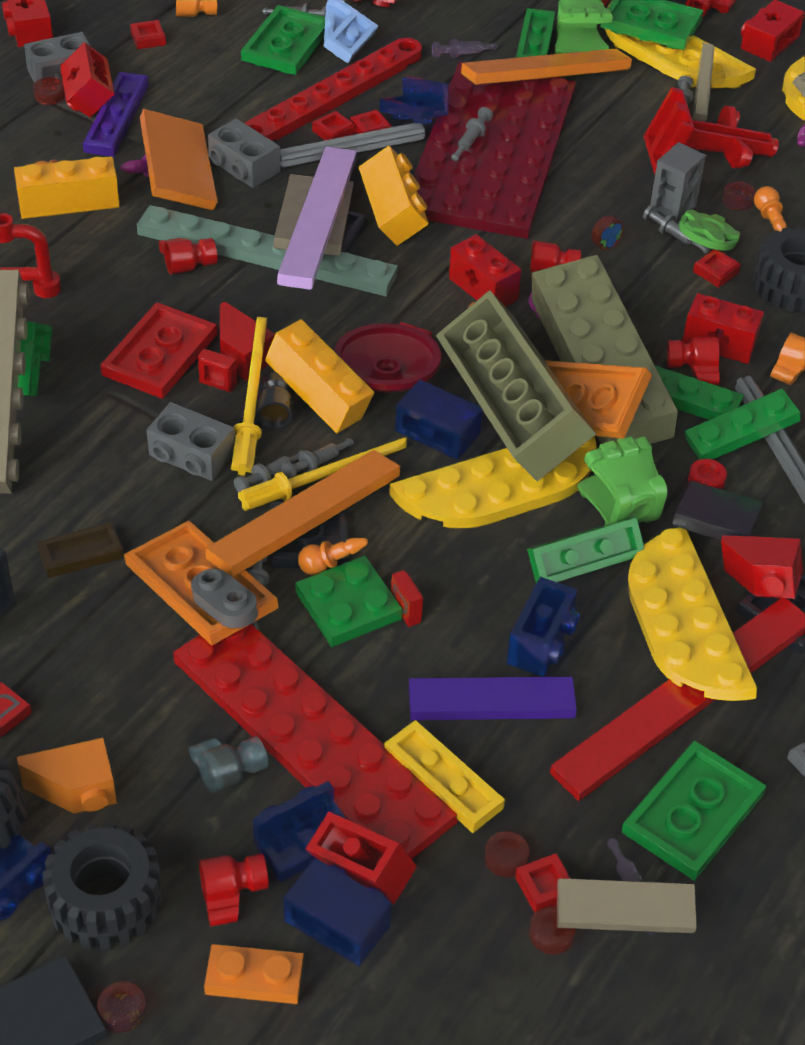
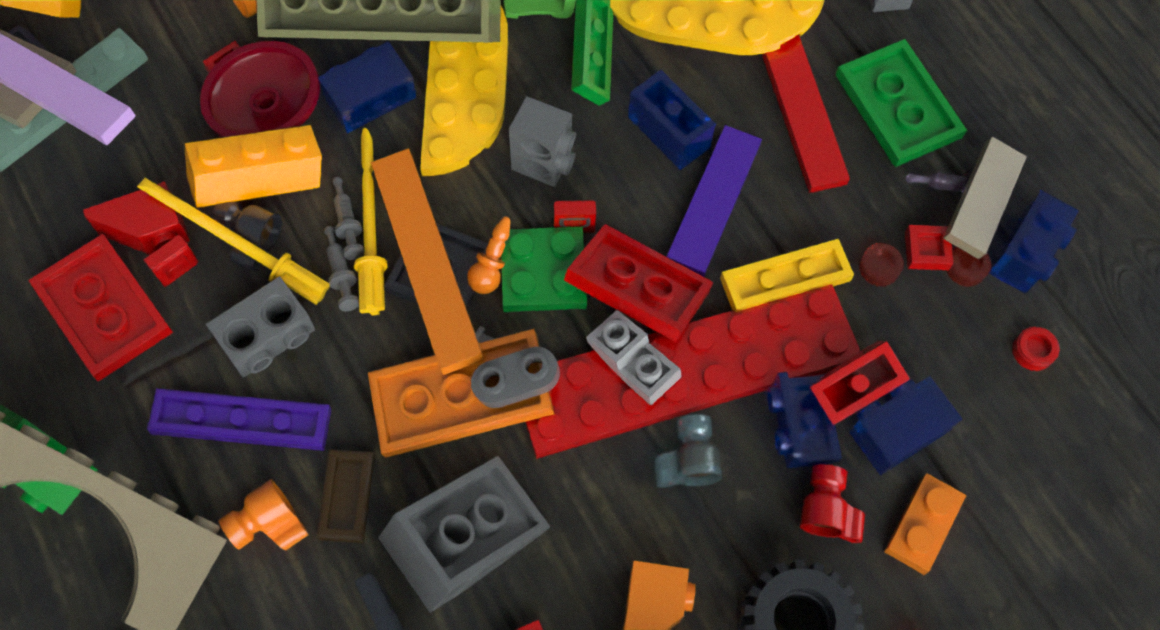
camera: 65 degrees left, 20 degrees up
none -> dark purple tile [147,388,332,451]
none -> orange piece [218,479,309,551]
none -> dark grey slope [378,456,550,613]
none -> dark grey brick [509,96,576,187]
none -> red plate [564,224,714,342]
none -> light grey slope [586,310,682,405]
none -> clear blue brick [989,190,1079,294]
none -> red tile [1012,327,1060,371]

